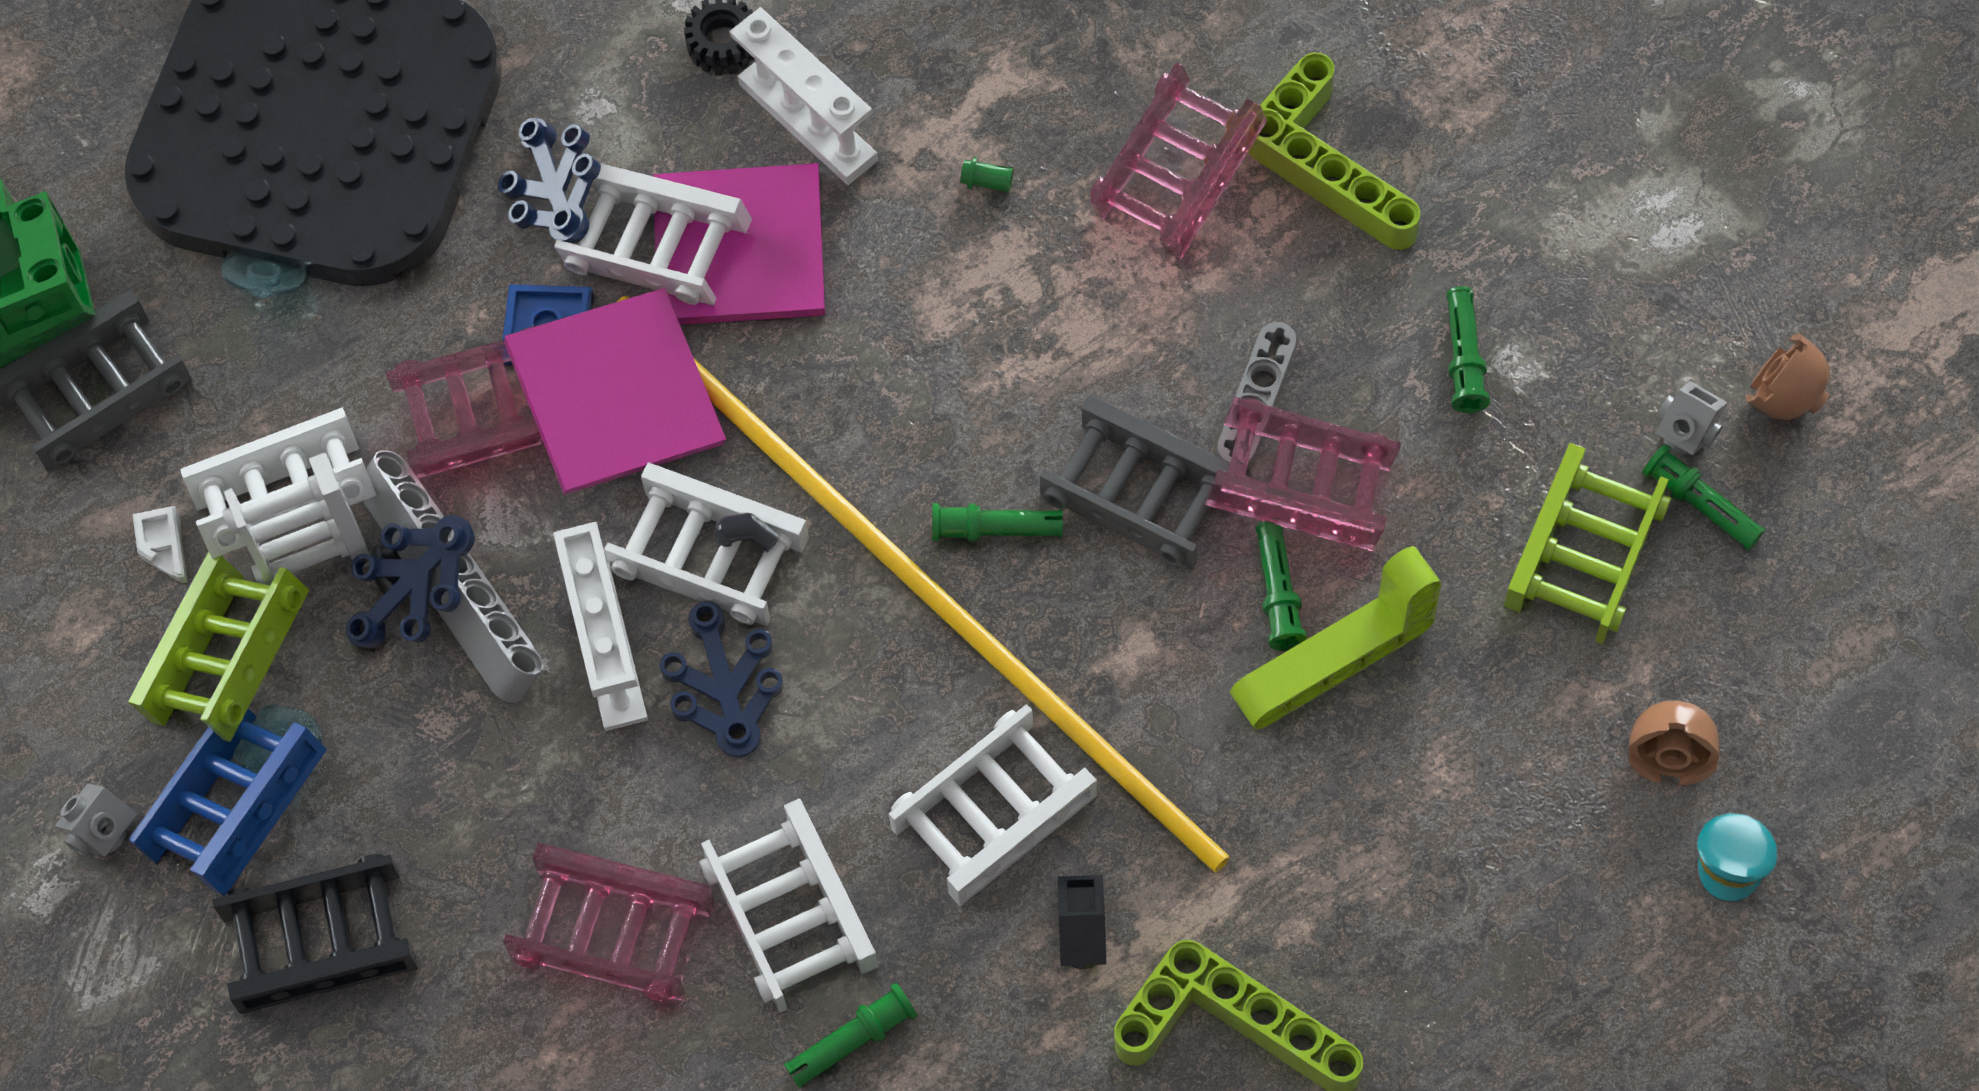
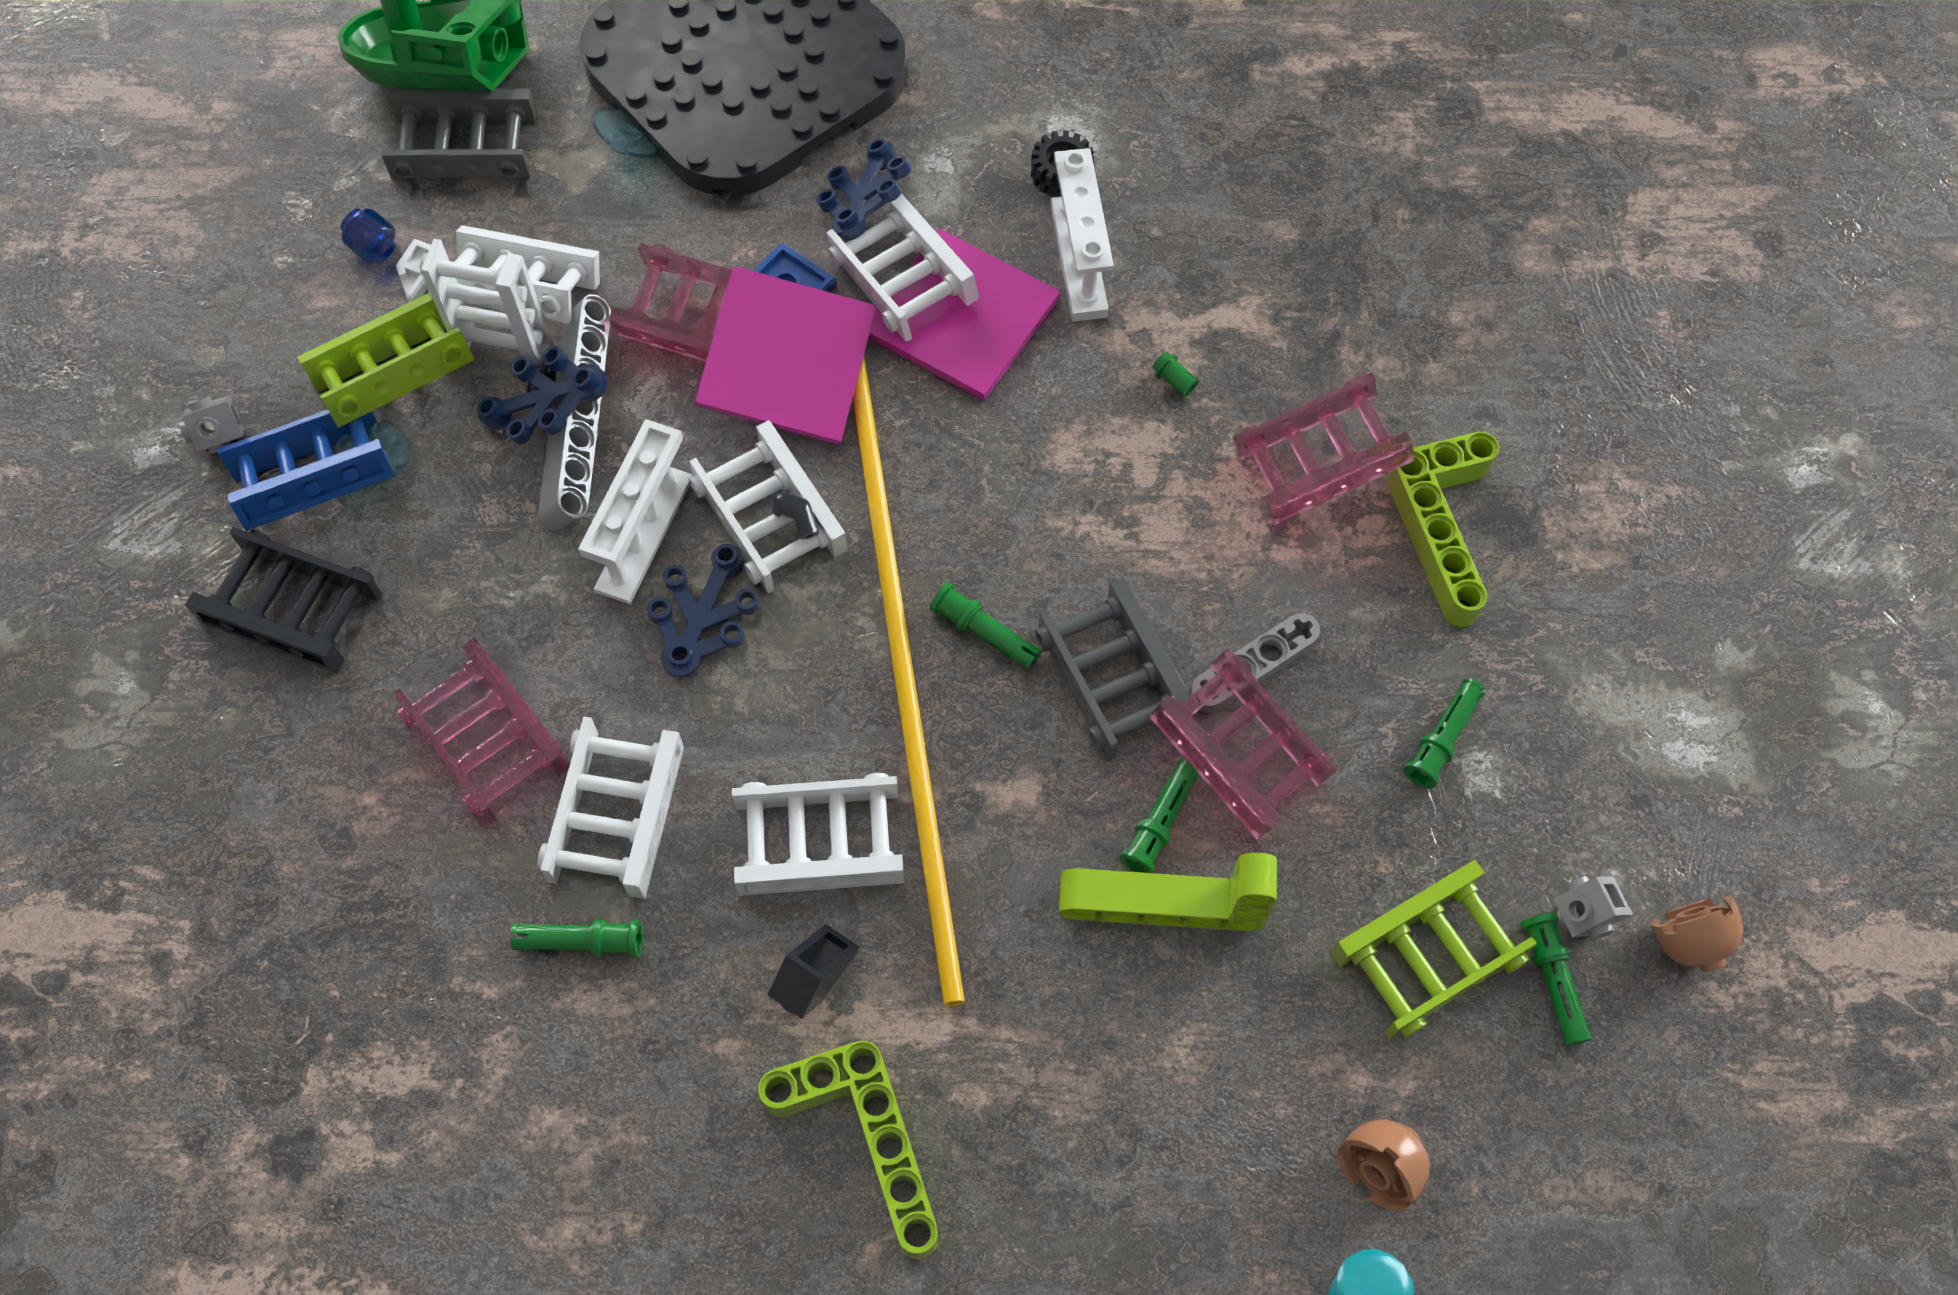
camera: 30 degrees right, 0 degrees up
none -> clear blue head [340,208,396,262]

